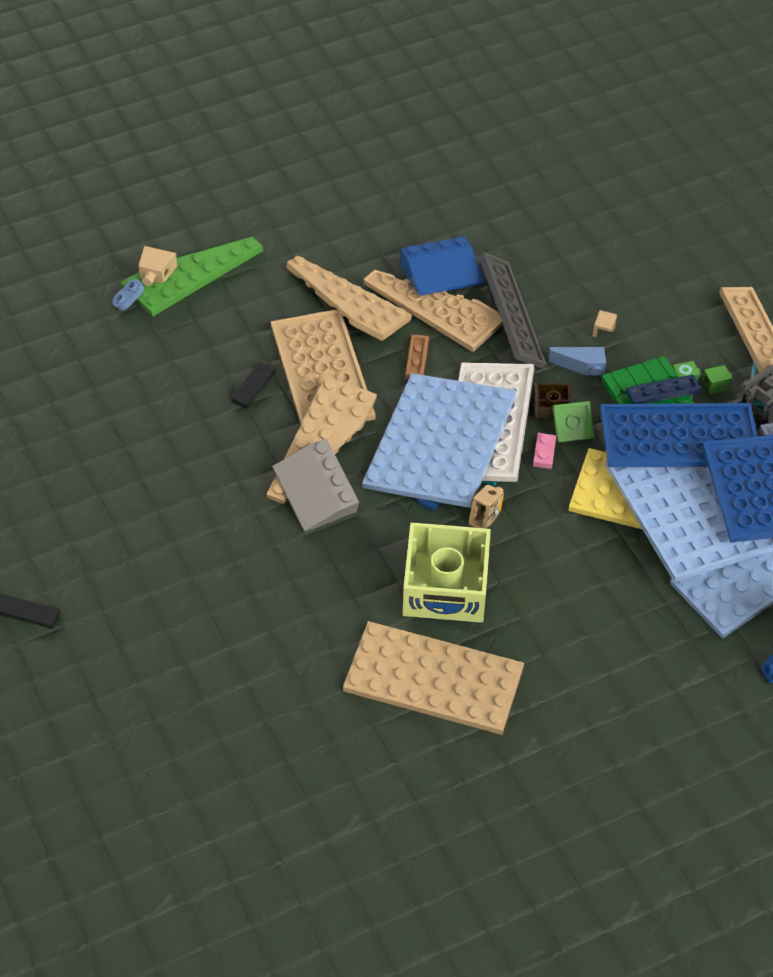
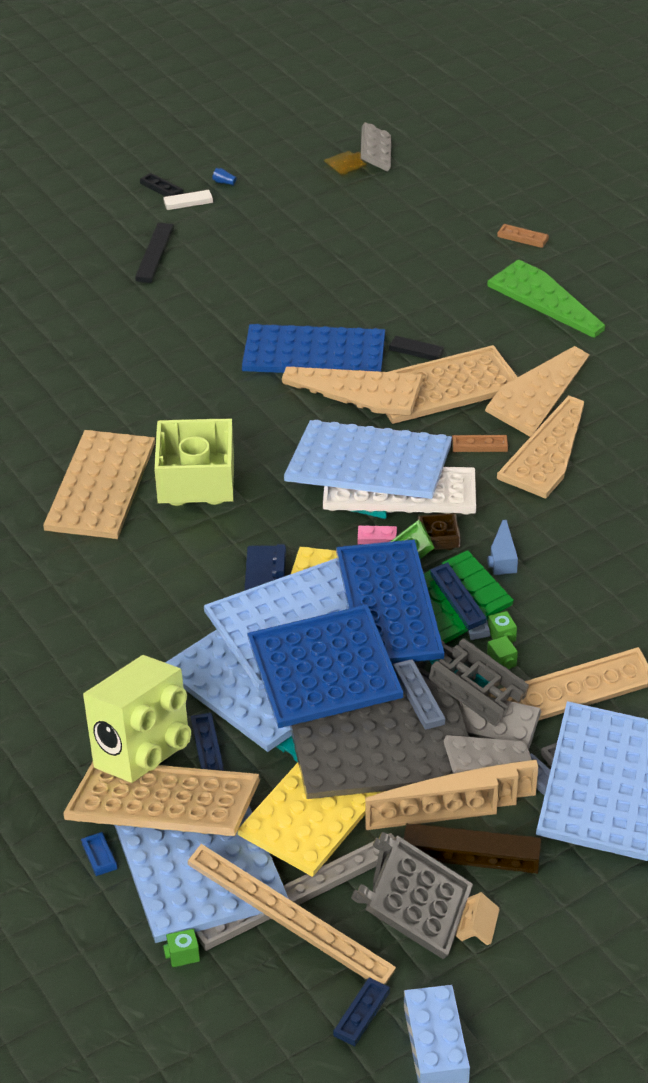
camera: 85 degrees right, 10 degrees down
medium blue plate [113,279,144,311] -> none
tan torso [139,246,177,286] -> none
light grey slope [272,438,359,532] -> none
blue slope [399,237,484,296] -> none
tan torso [468,485,505,529] -> none
dark grey plate [479,252,547,369] -> none
tan panel [593,310,617,337] -> none
none -> blue plate [242,324,385,373]
none -> dark blue bracket [244,544,286,591]
none -> medium nougat tile [498,224,549,248]

